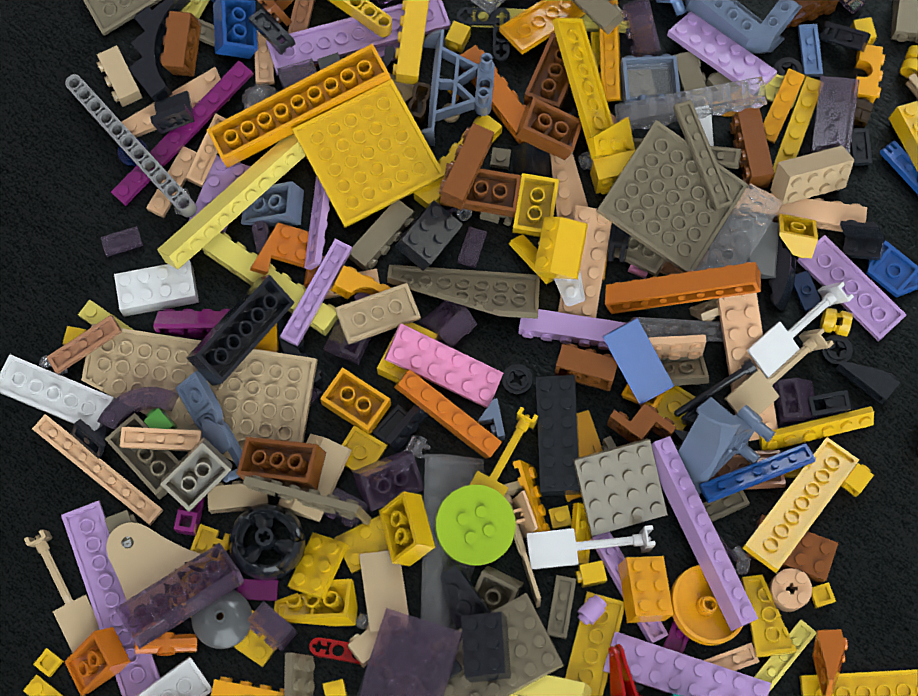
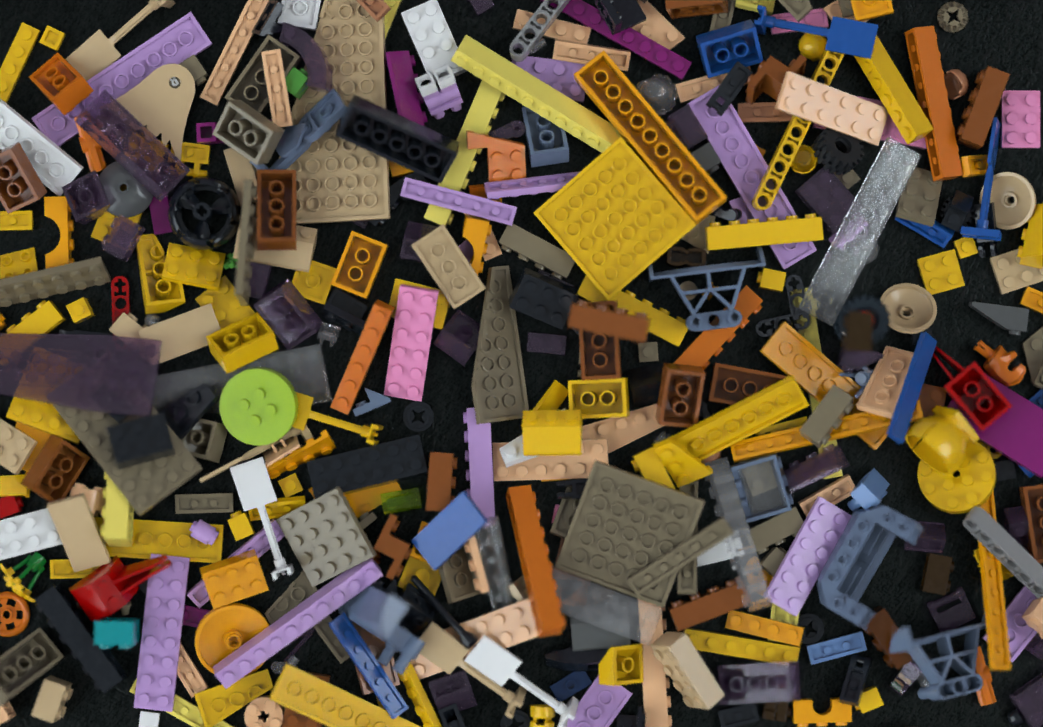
camera: 75 degrees right, 15 degrees up
none -> clear purple slope [62,170,110,225]
none -> bright green plant [223,252,238,270]
none -> dark tan wing [264,570,318,625]
none -> clear neon green plate [380,488,422,514]
none -> hips [415,64,463,120]
none -> light nougat plate [798,474,855,517]

